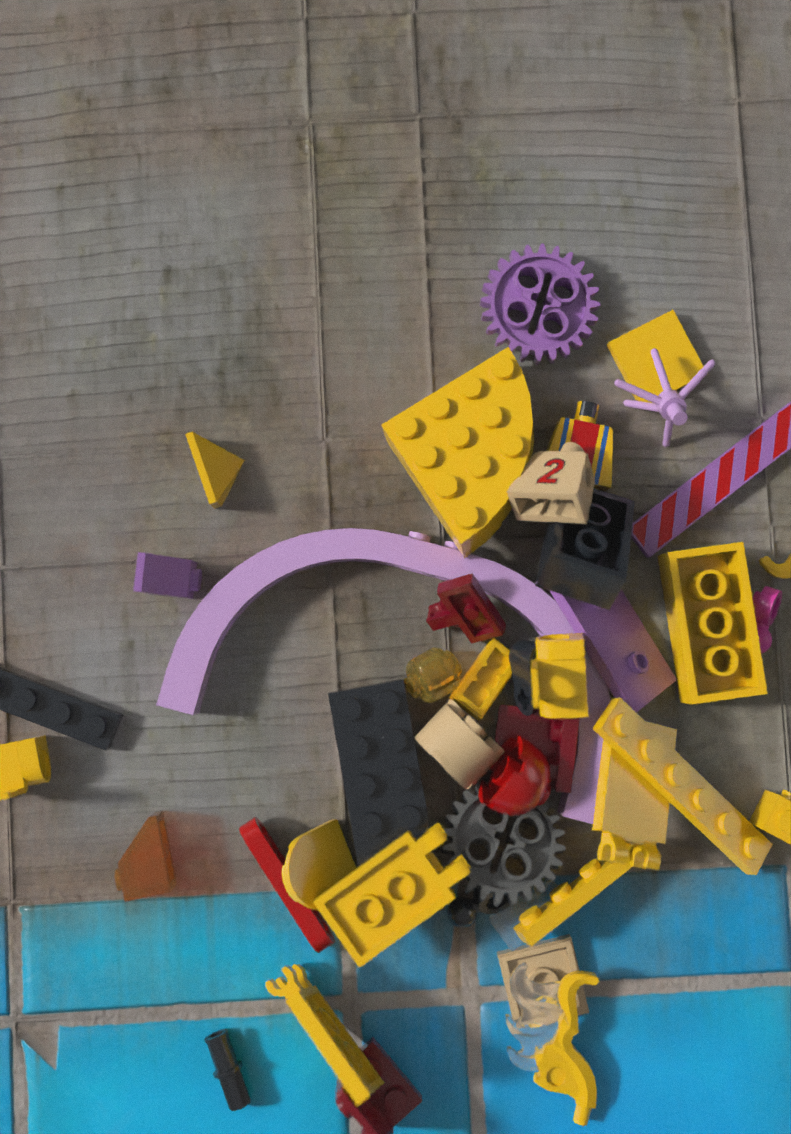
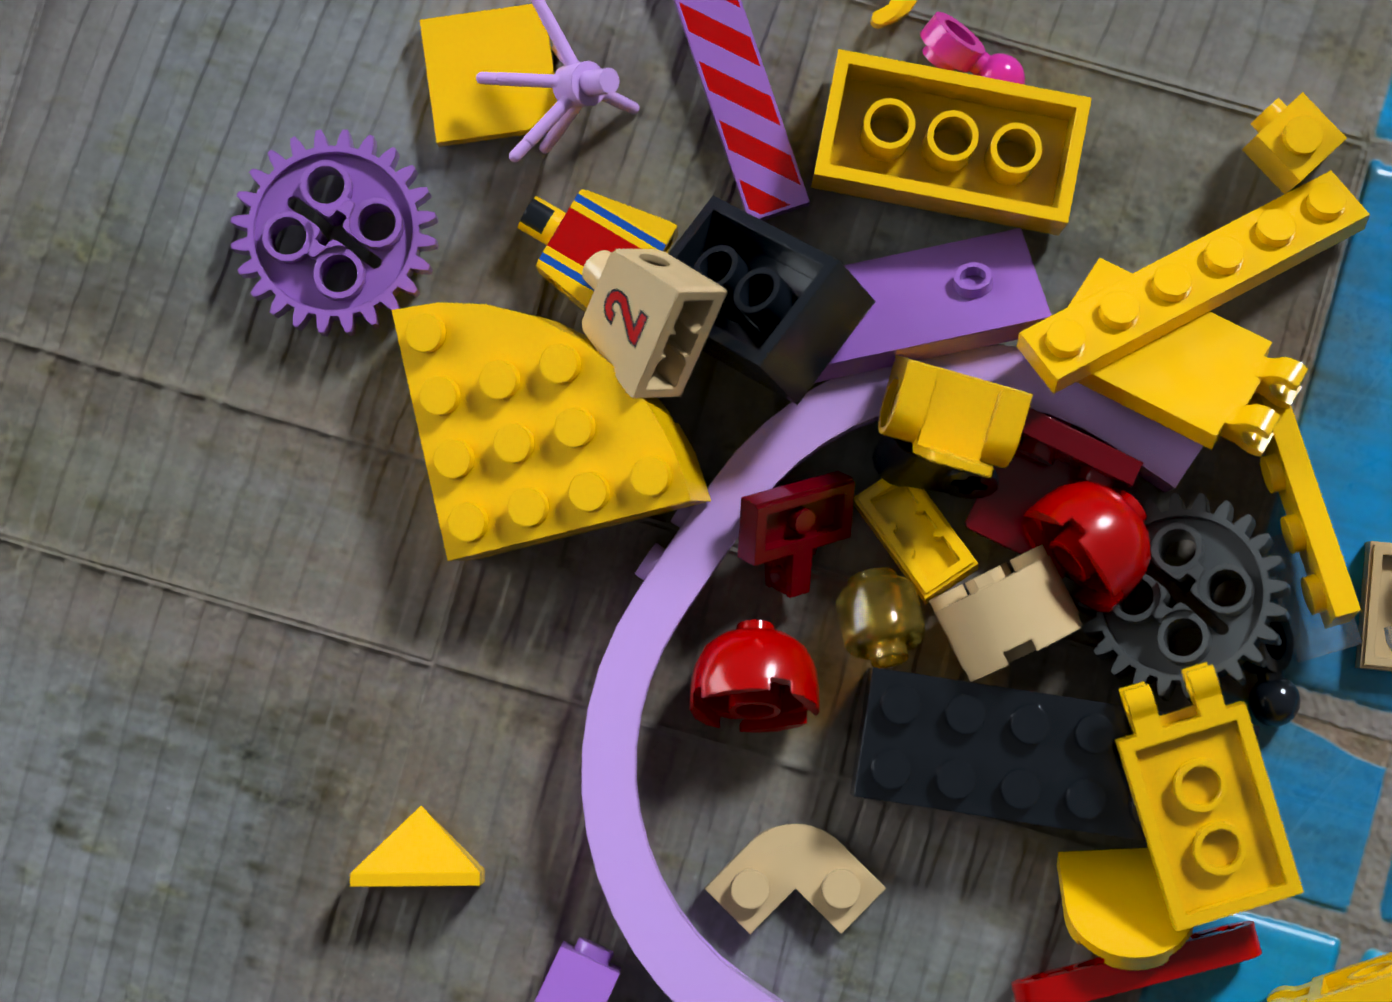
camera: 65 degrees left, 0 degrees up
none -> red cylinder [690,620,820,733]
none -> tan plate [705,824,886,934]

